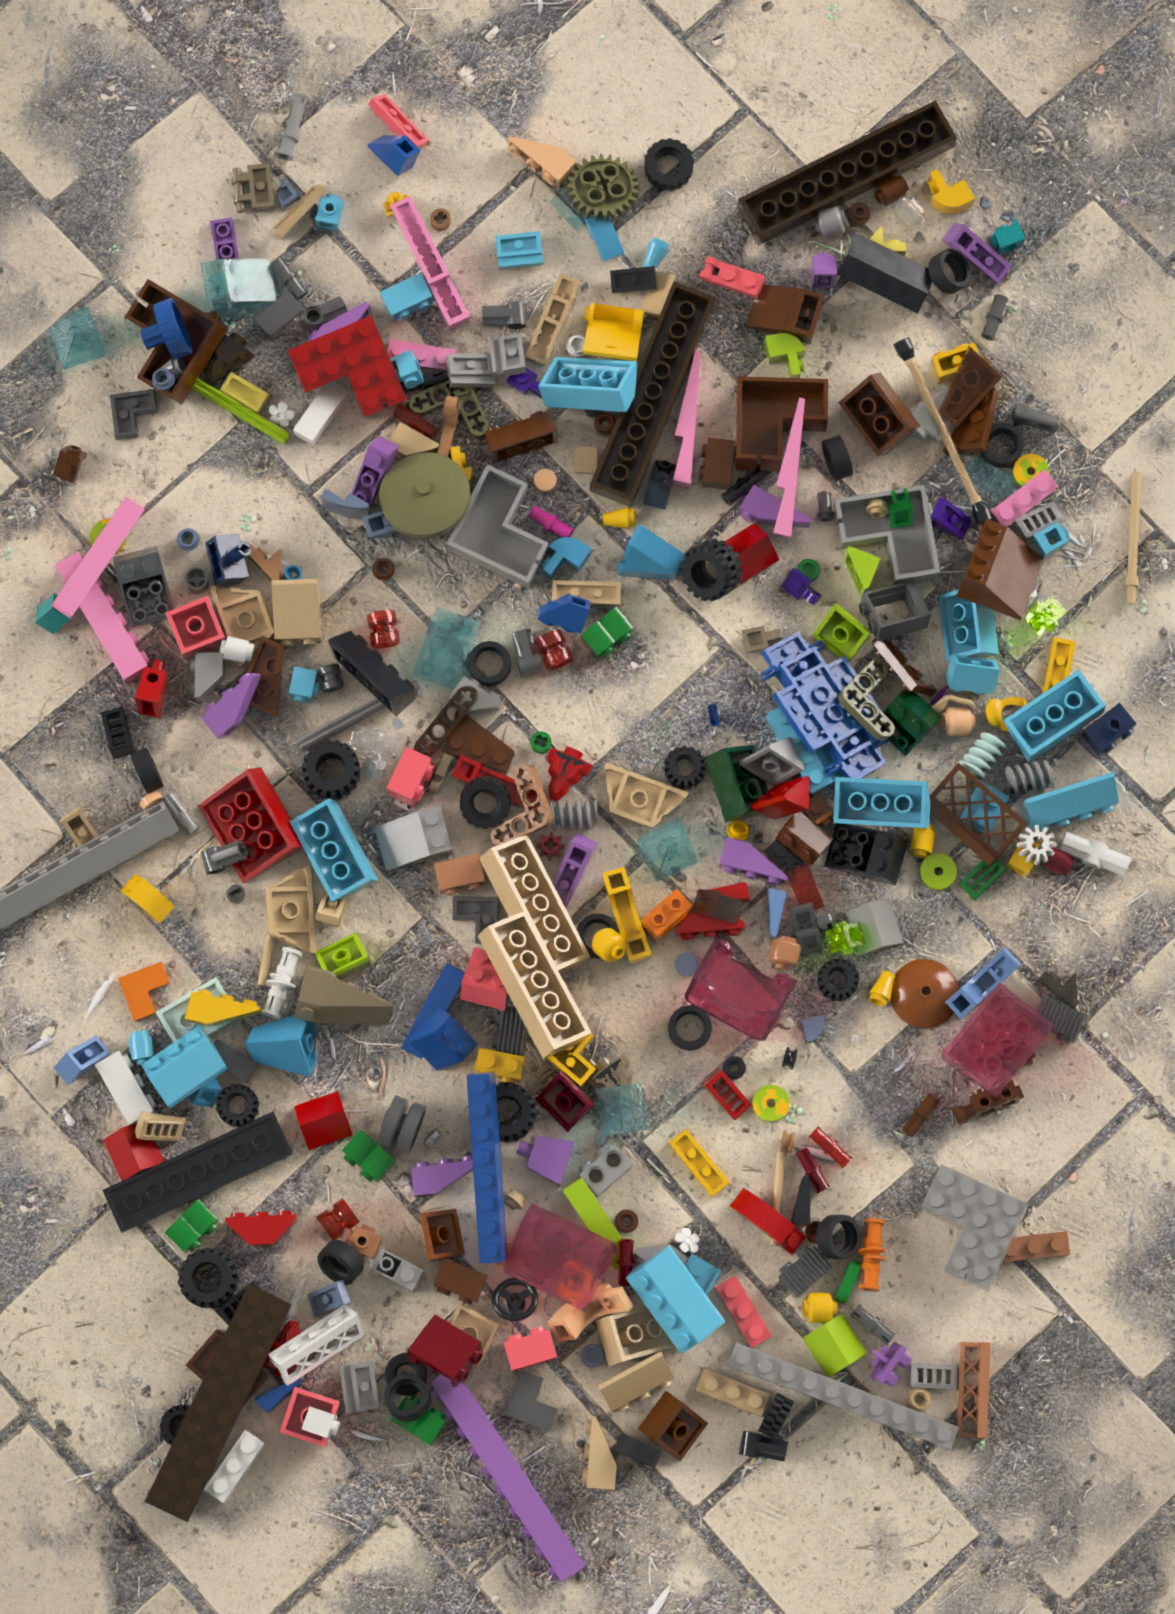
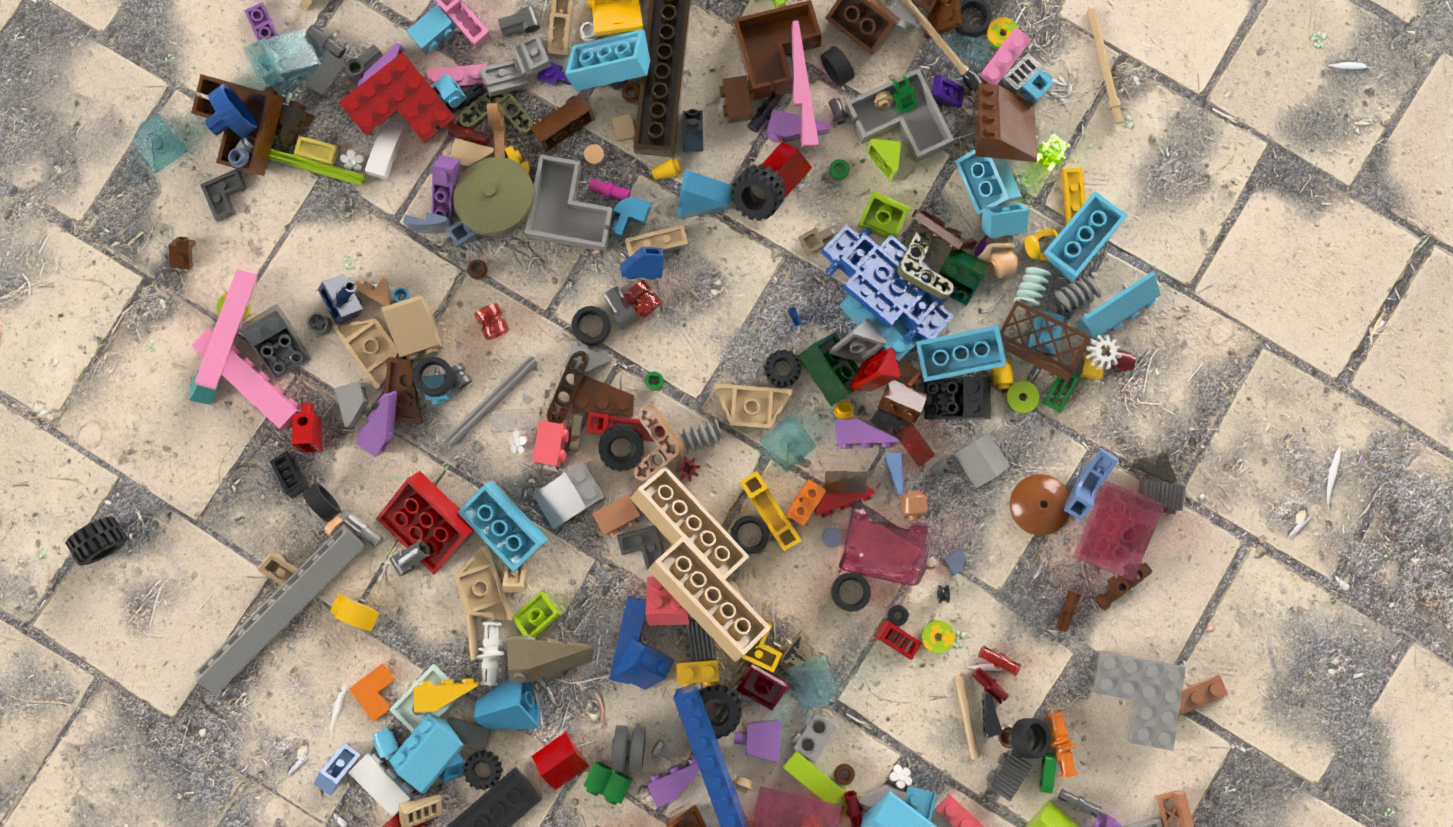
camera: 15 degrees left, 5 degrees up
coral brick [166,596,226,660] -> none
sand blue plate [177,528,200,551] -> none
white brick [220,636,254,663] -> none
dark grey hinge [227,885,246,904] -> none
black tyre [302,739,361,800] -> none
black slope [328,631,416,717] -> none
clear light blue slope [413,606,480,690] -> none
red rock [547,746,593,802] -> none
medium lavender slope [552,833,598,909] -> none
green brick [581,607,634,658] -> none
yellow head [592,928,626,962] -> none
yellow tile [668,1129,730,1198] -> none
bright pink slope [673,350,701,490] -> none
red slope [701,882,750,903] -> none
red arch [729,1188,806,1255] -> none
dark purple plate [780,568,822,605] -> none
medium nougat bush [780,1131,795,1153] -> none
dark grey slope [789,902,823,956] -> none
yellow head [802,1292,837,1323] -> none
black tyre [817,957,860,1001] -> none
clear neon green brick [825,921,866,956] -> none
dark grey window [859,580,931,641] -> none
yellow cone [868,971,895,1007] -> none
white piece [1059,832,1131,877] -> none
dark blue brick [1081,702,1137,755] -> none
none -> black tyre [413,357,455,397]

